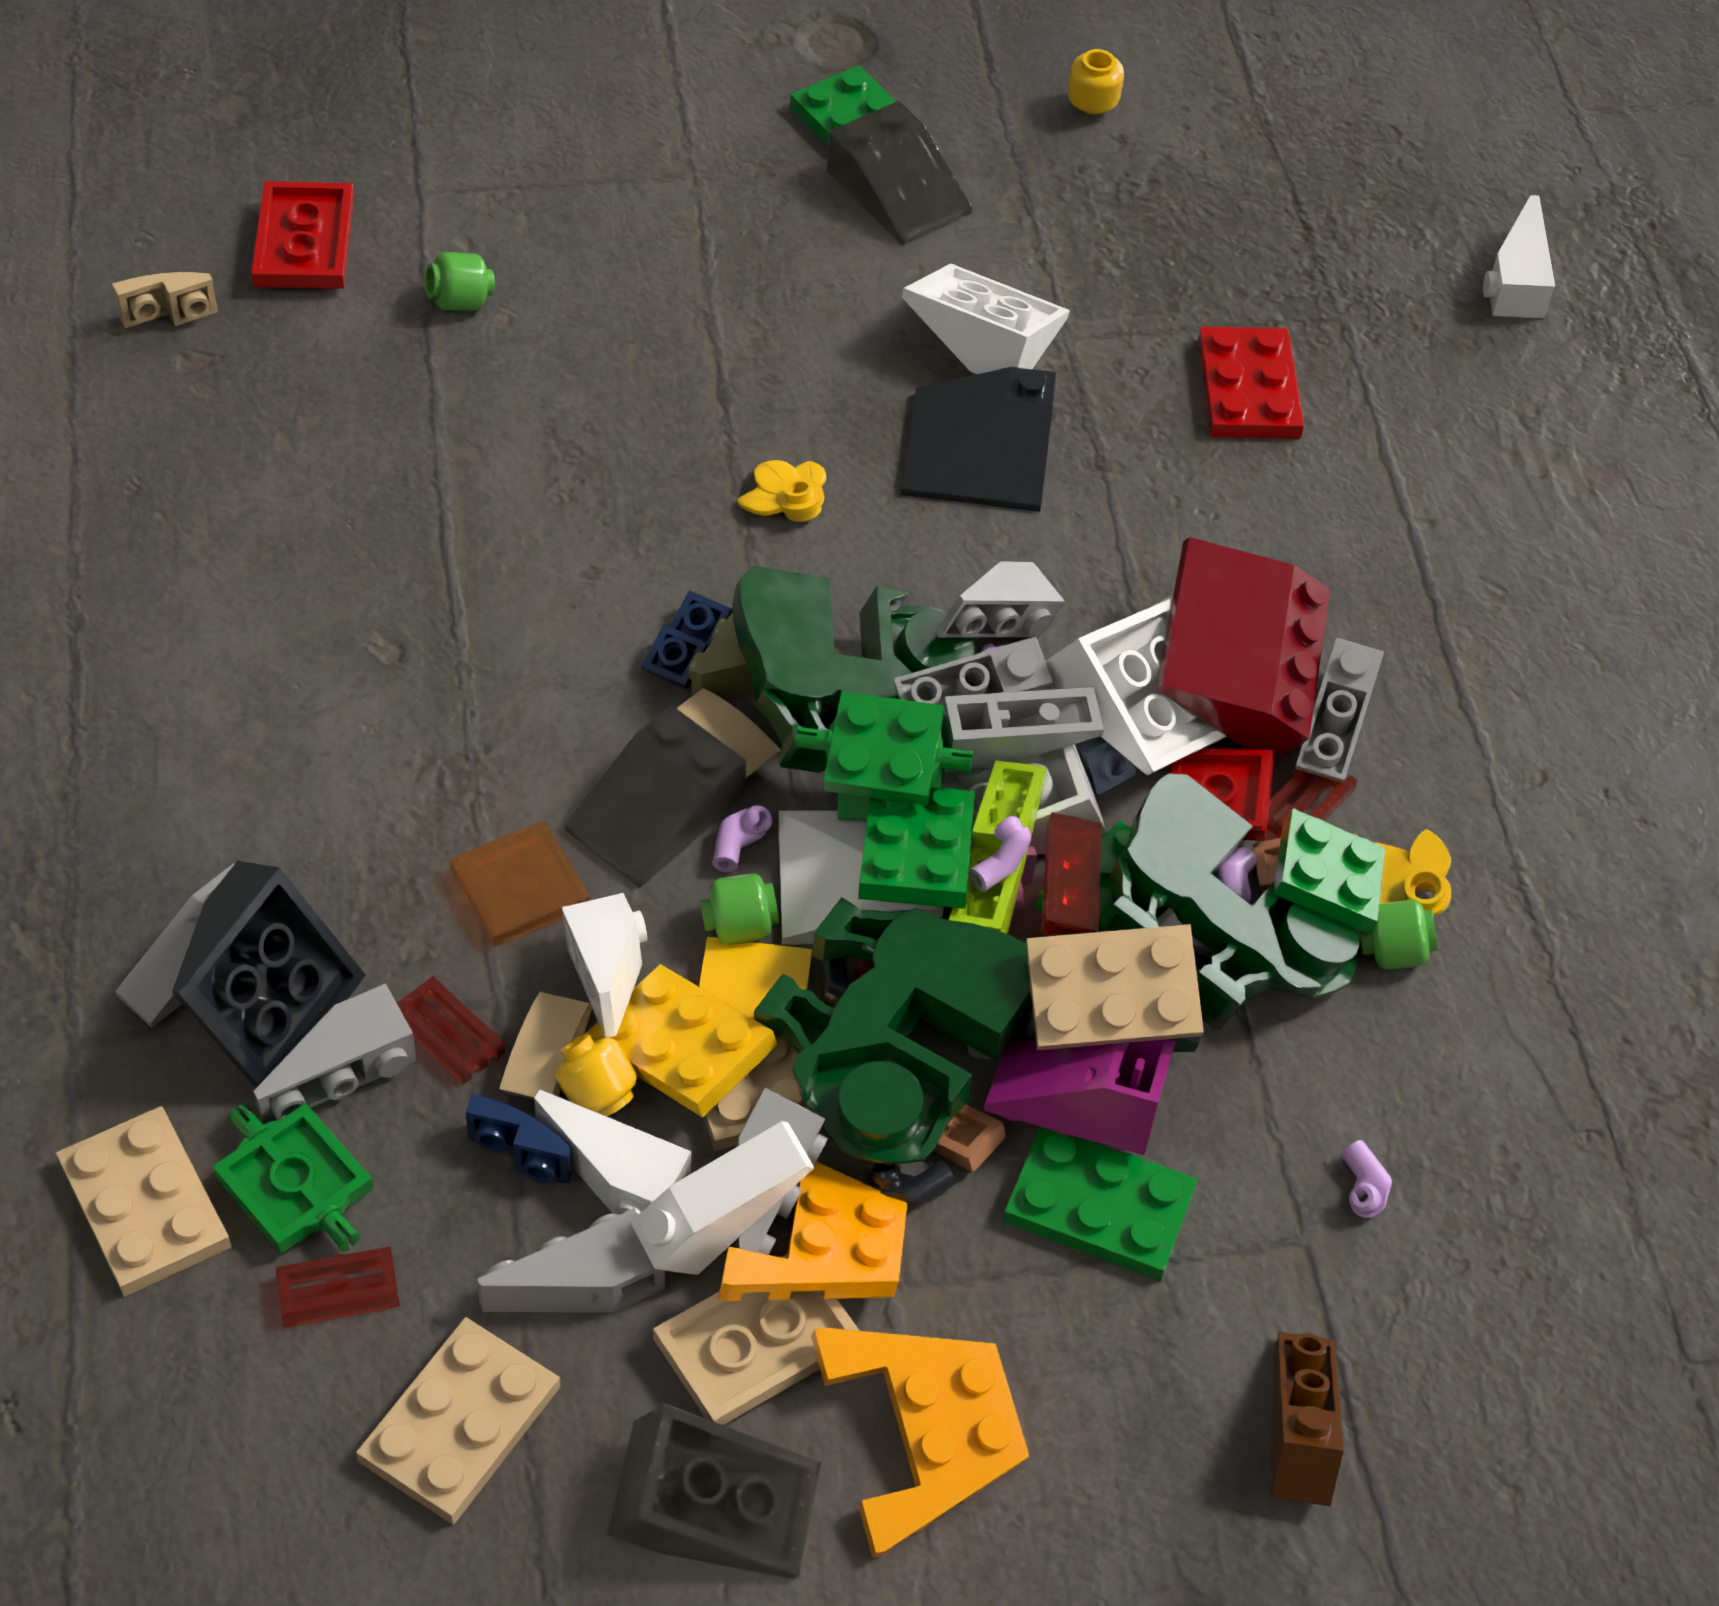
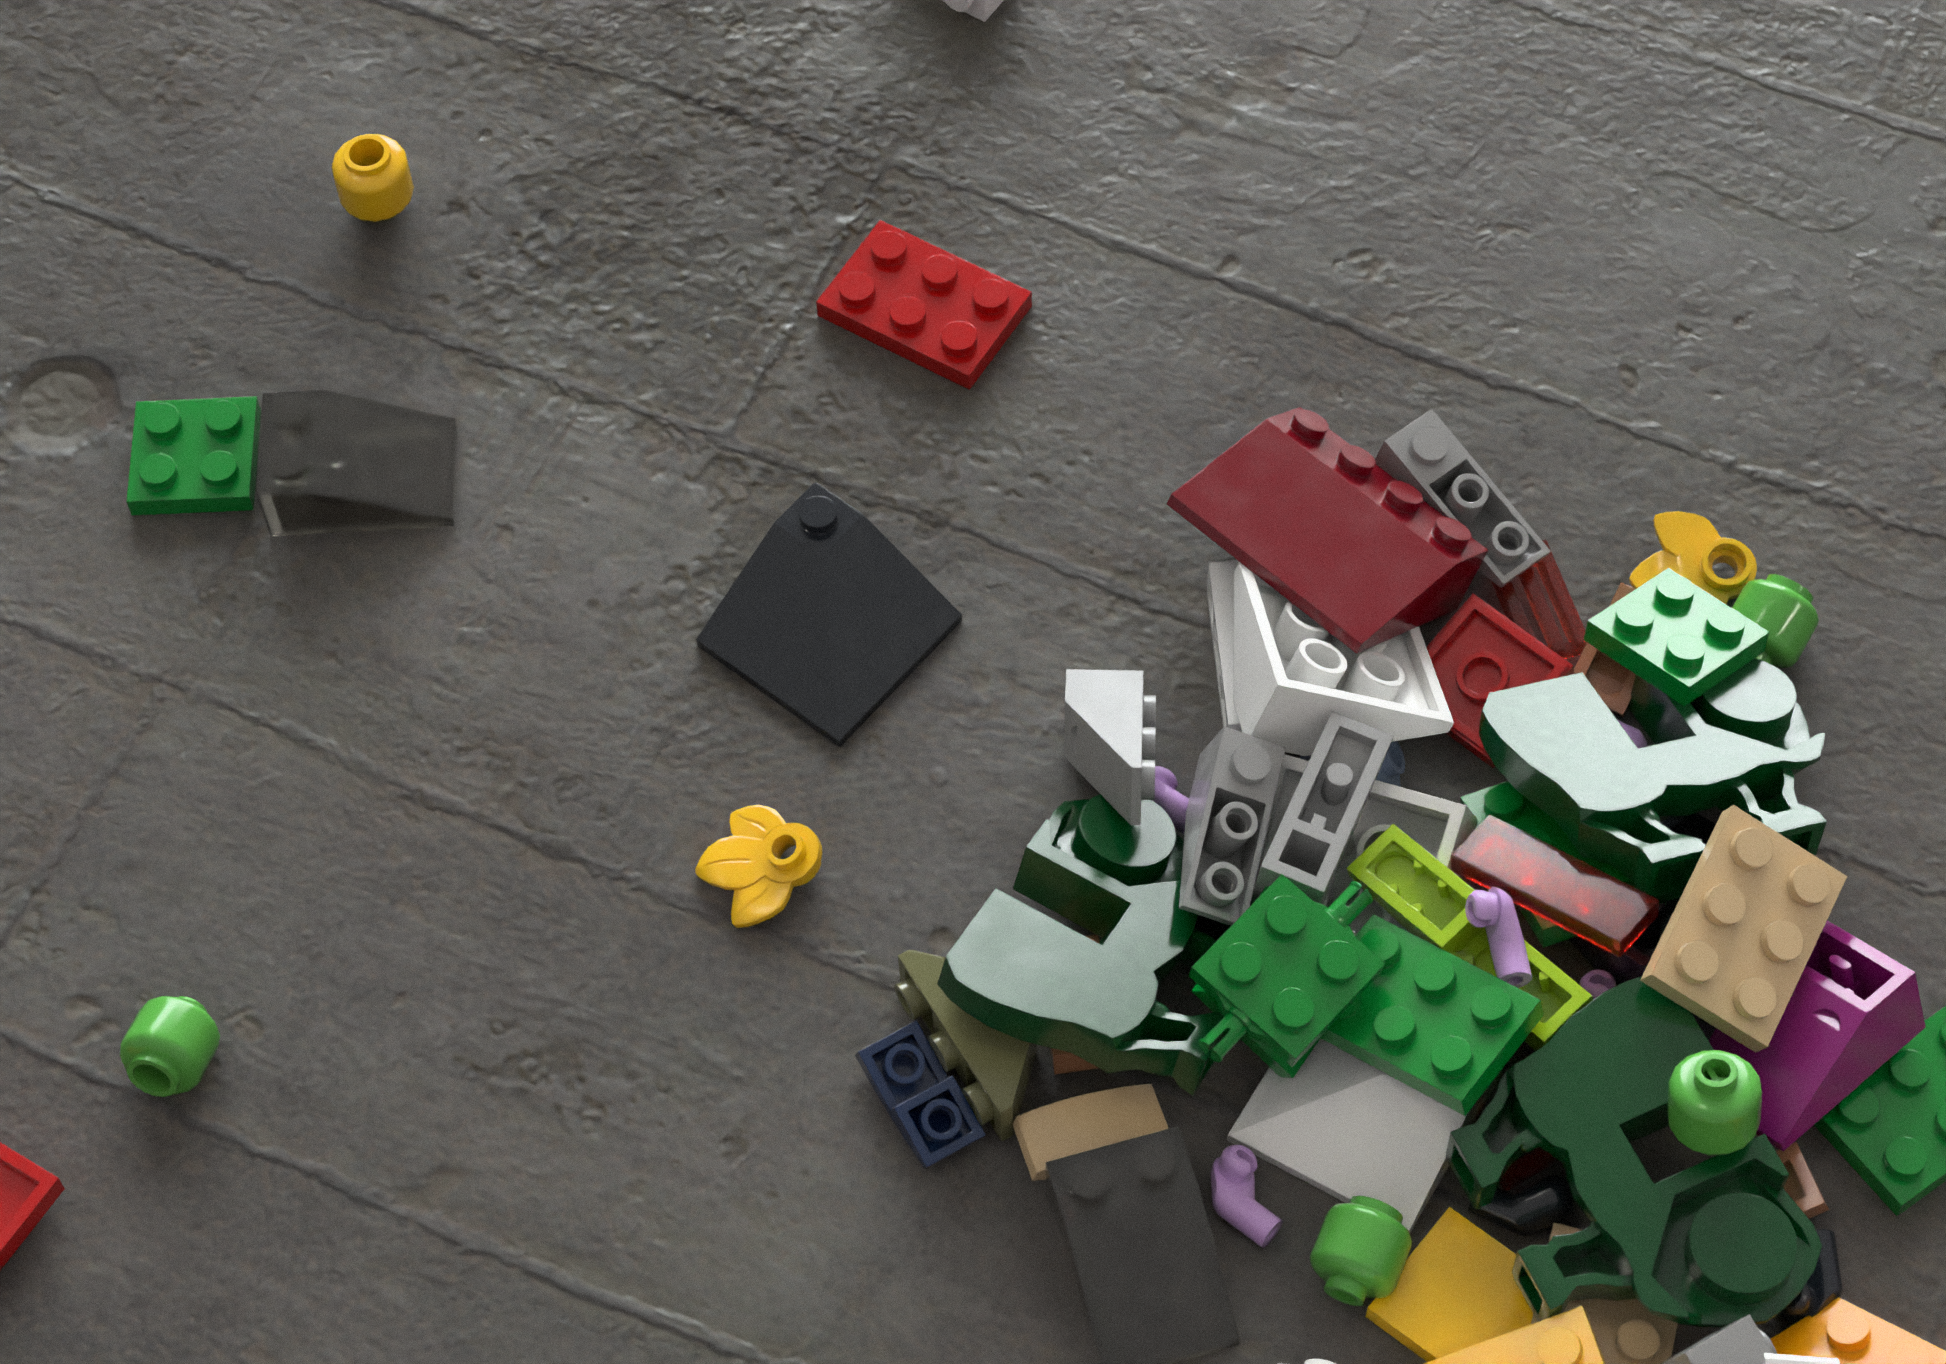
camera: 50 degrees left, 5 degrees up
white slope [901,264,1070,374] -> none
none -> bright green head [1668,1050,1762,1155]

